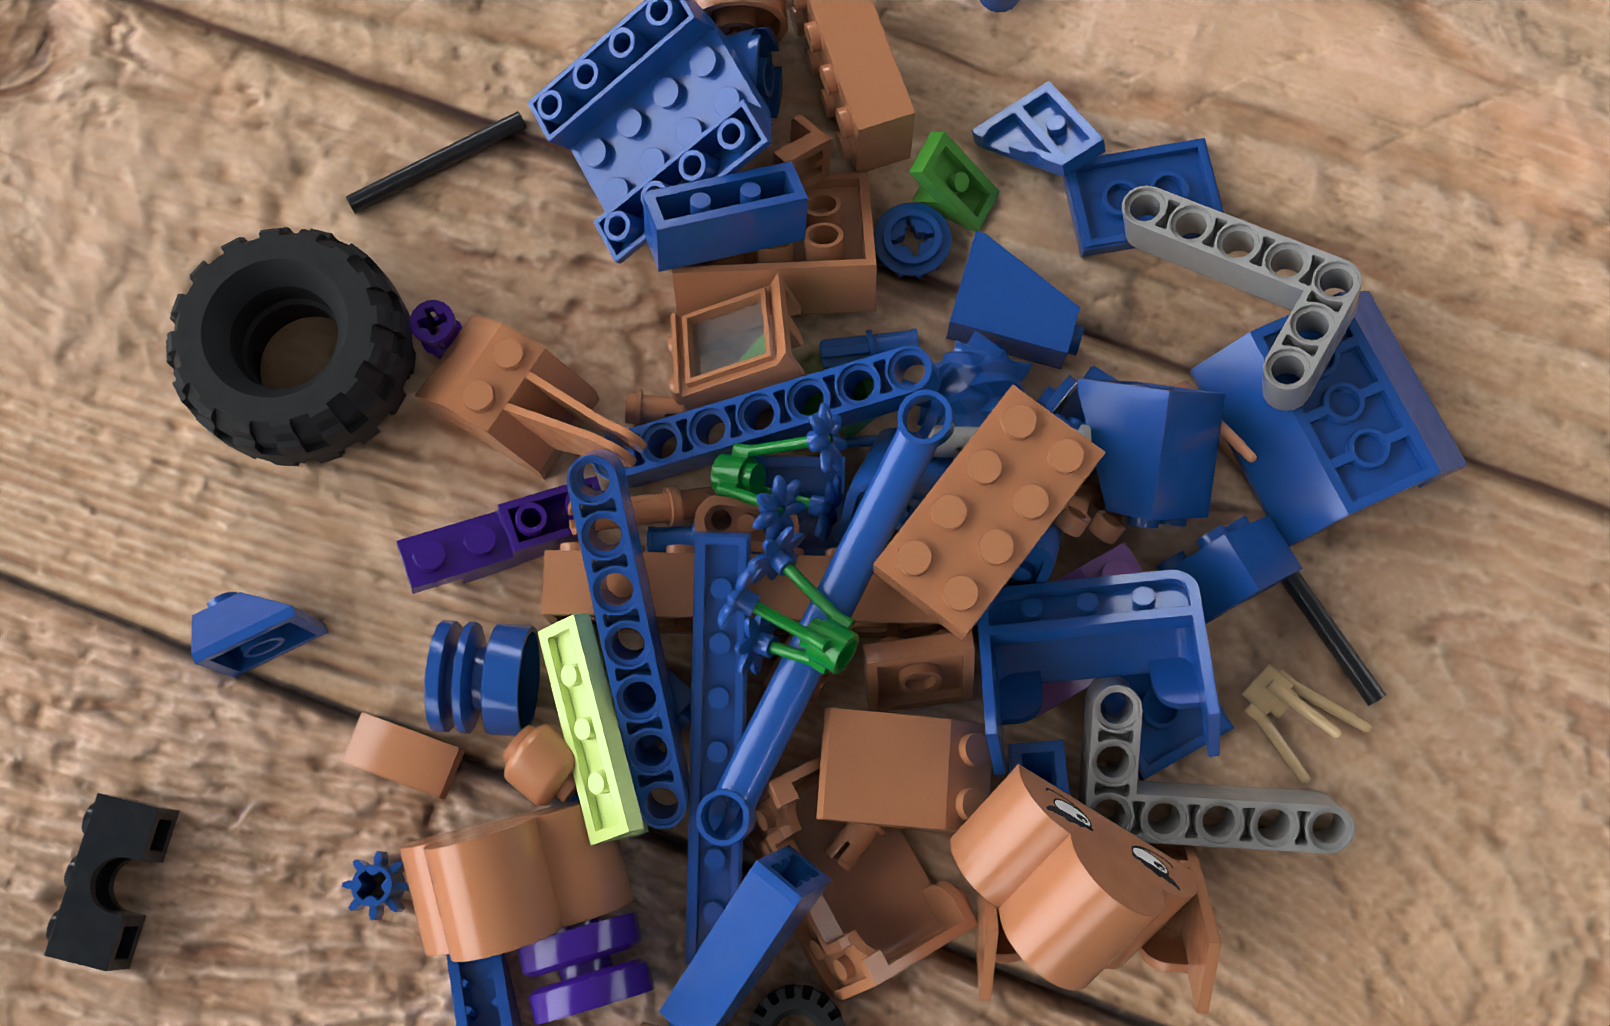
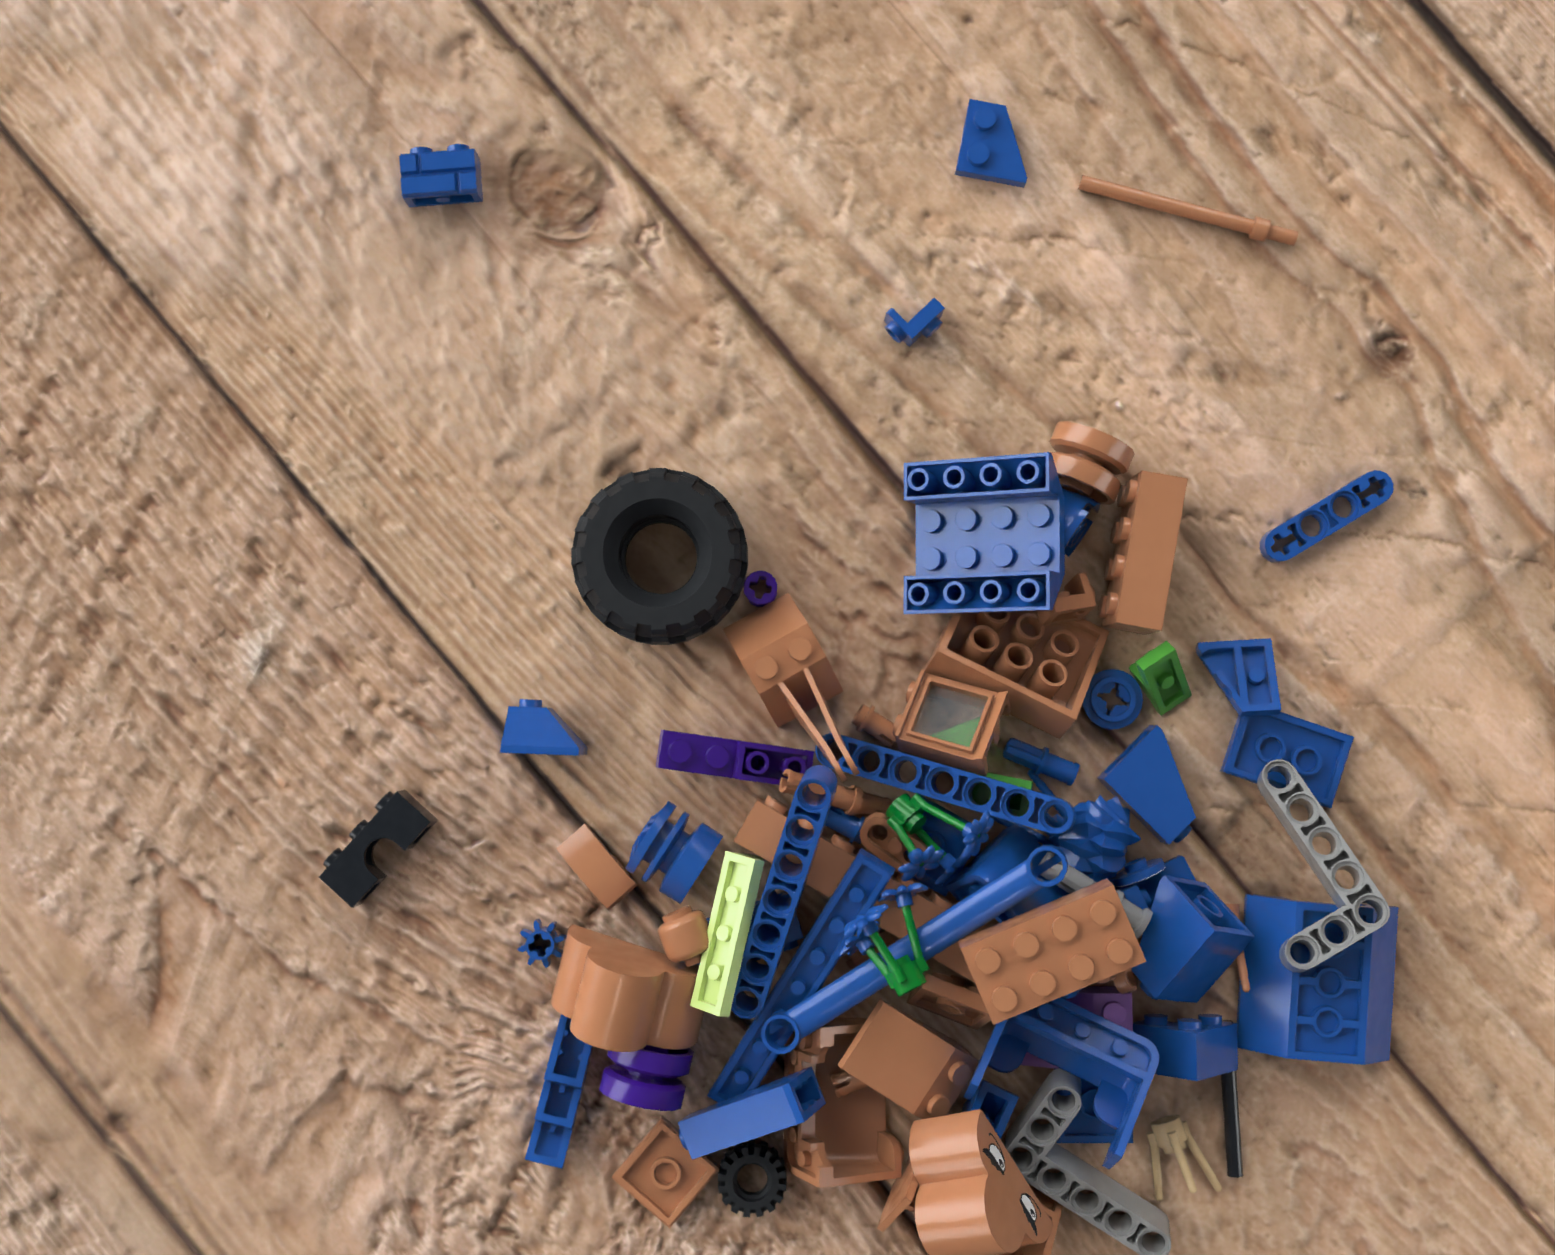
camera: 25 degrees right, 10 degrees up
black bar [346,111,527,214] -> none
blue brick [643,161,808,272] -> none

